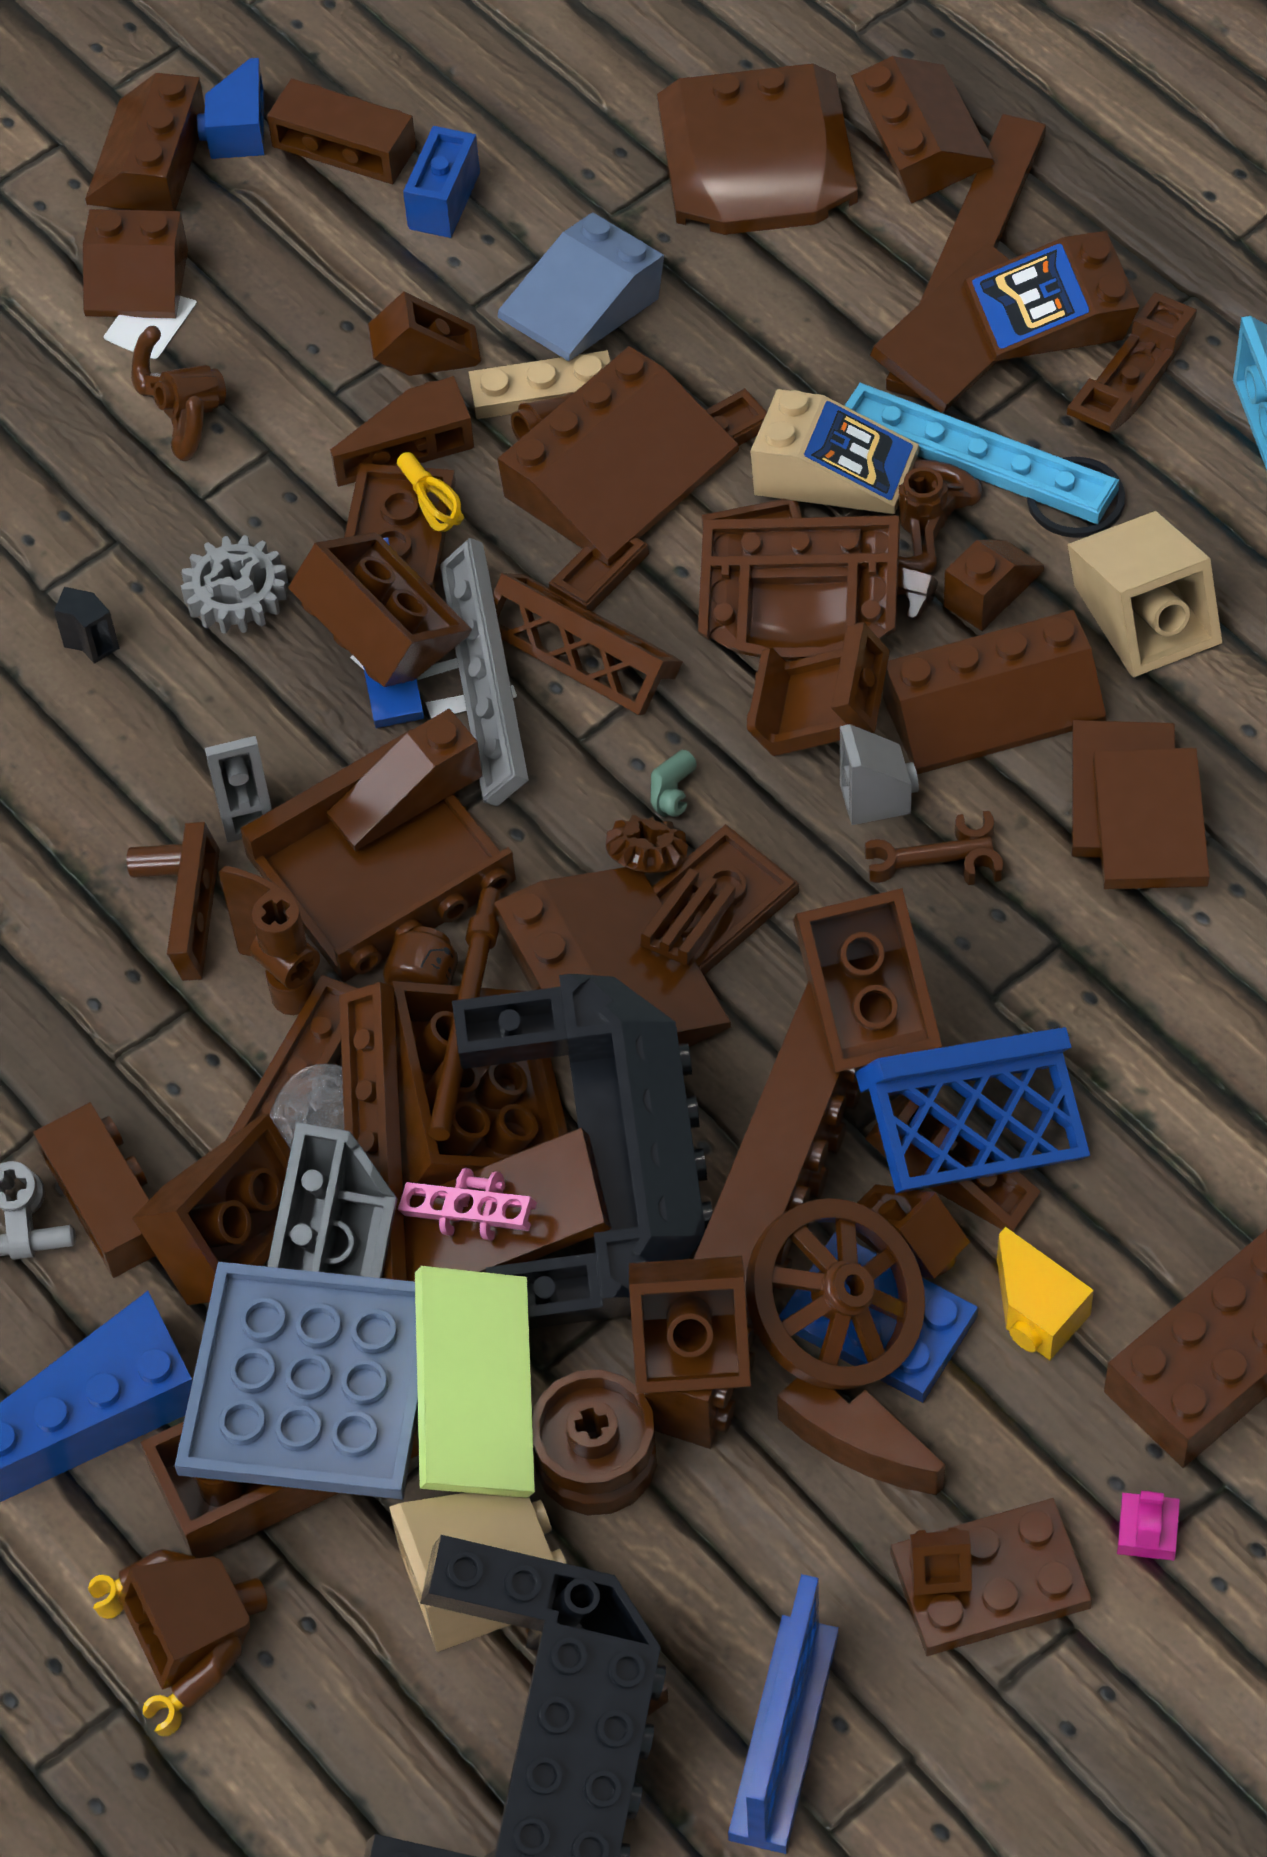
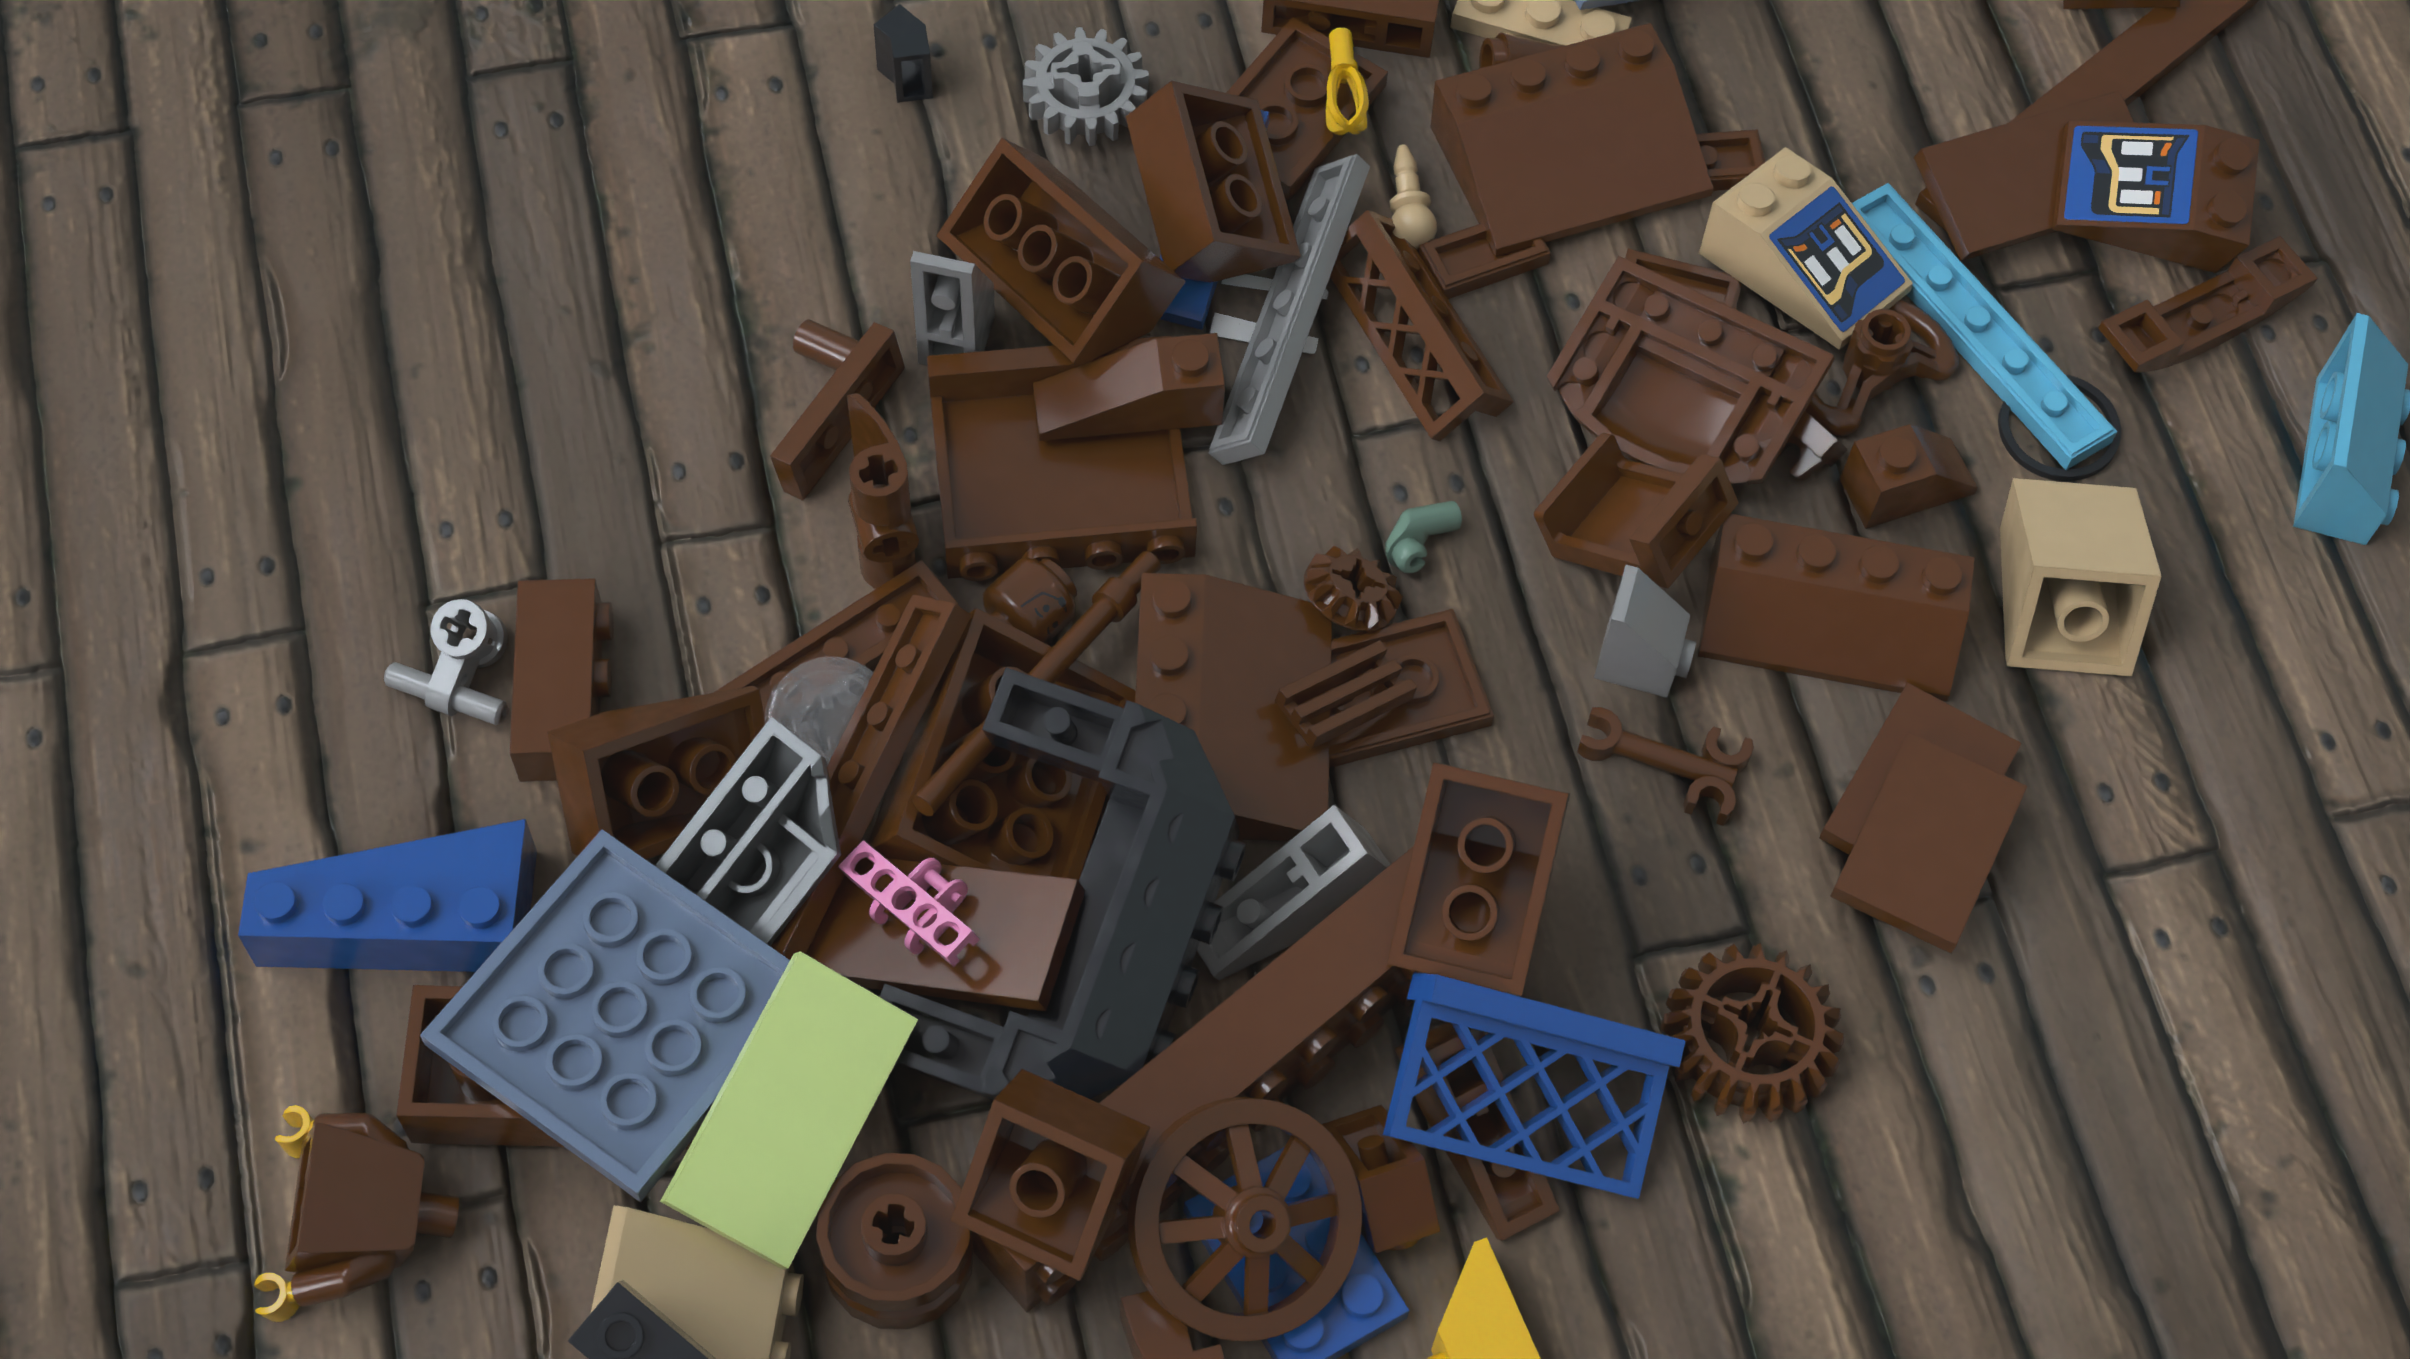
camera: 20 degrees right, 5 degrees up
none -> reddish brown slope [936,137,1186,366]
none -> light grey slope [1197,805,1391,980]
none -> tan bar [1390,144,1437,250]
none -> reddish brown gear [1660,943,1844,1124]

